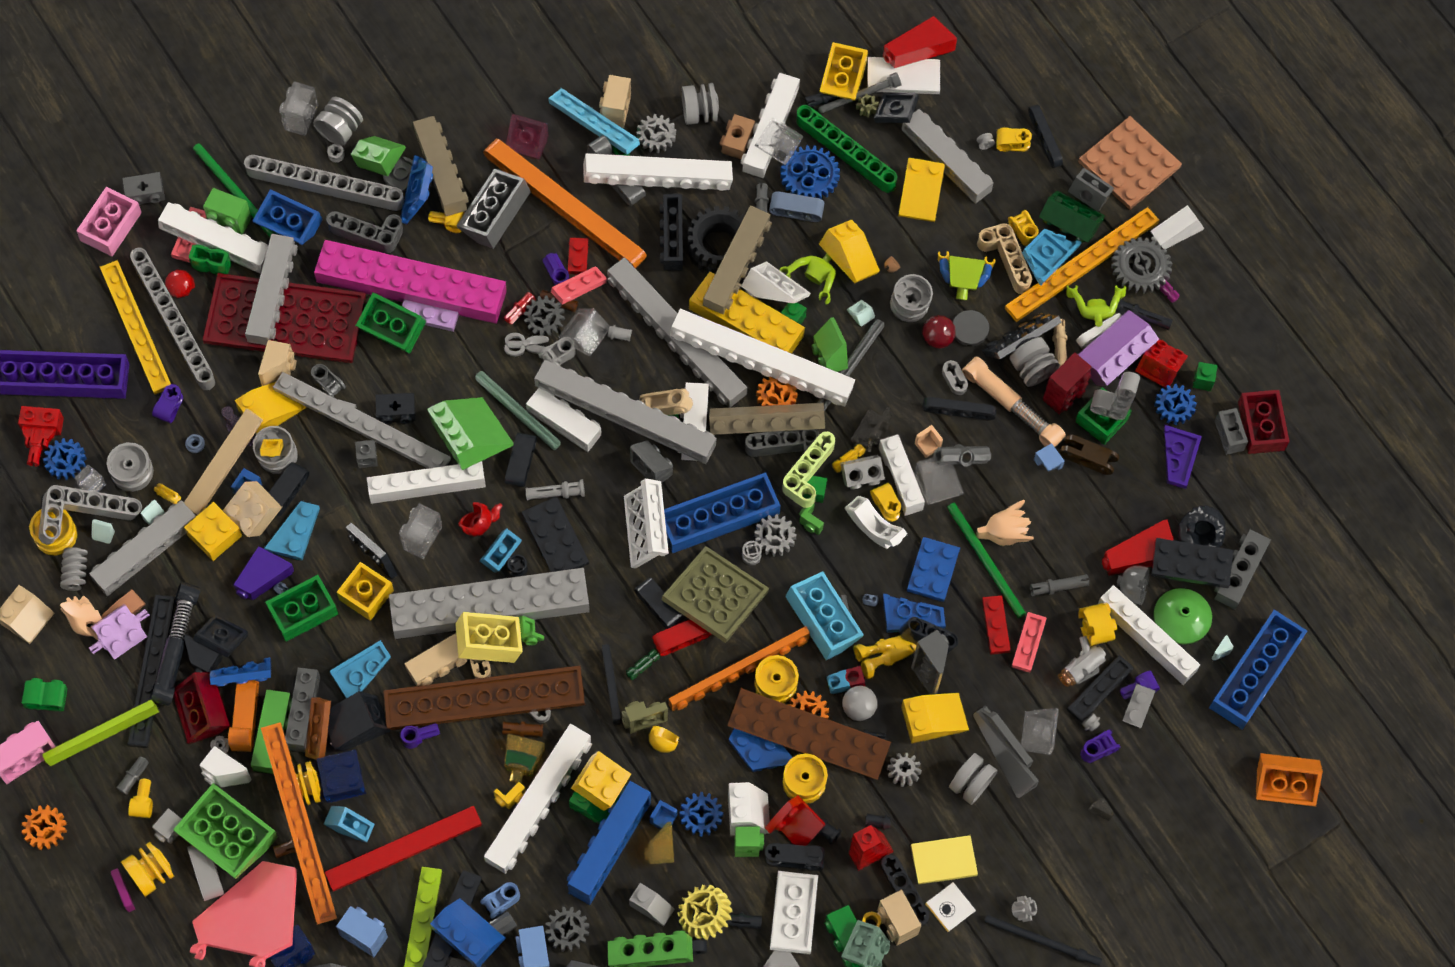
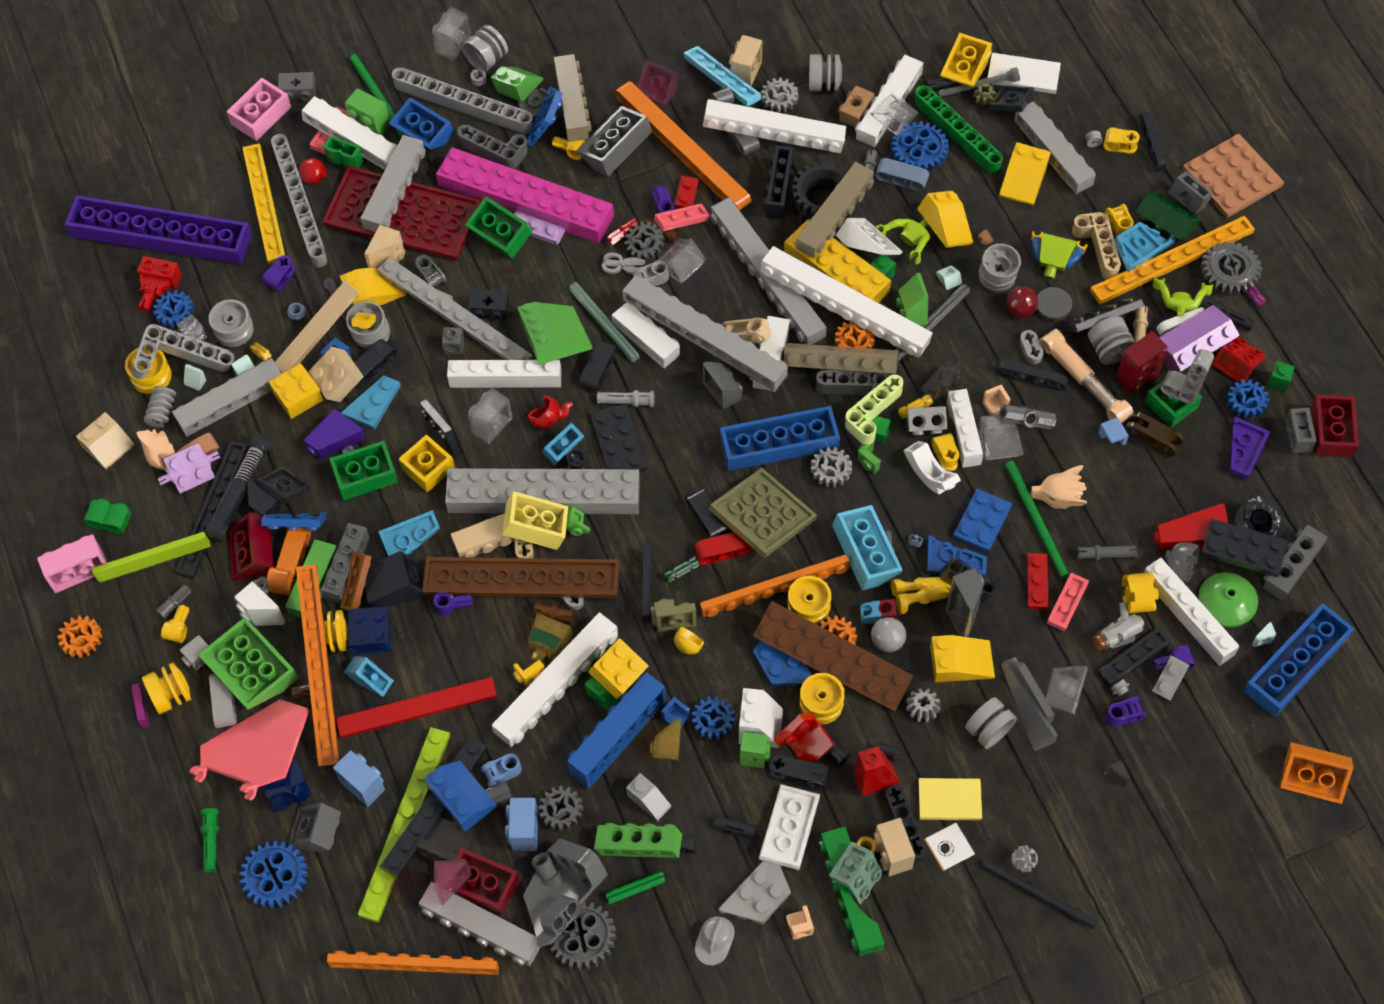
camera: 15 degrees right, 5 degrees down
light grey pin [608,325,632,341] -> none
white fence [624,479,669,568] -> none
light yellow gear [678,885,733,940] -> none
light grey wheel [742,541,762,565] -> none
red slope [883,16,957,68] -> none
white slope [1151,205,1204,249] -> none

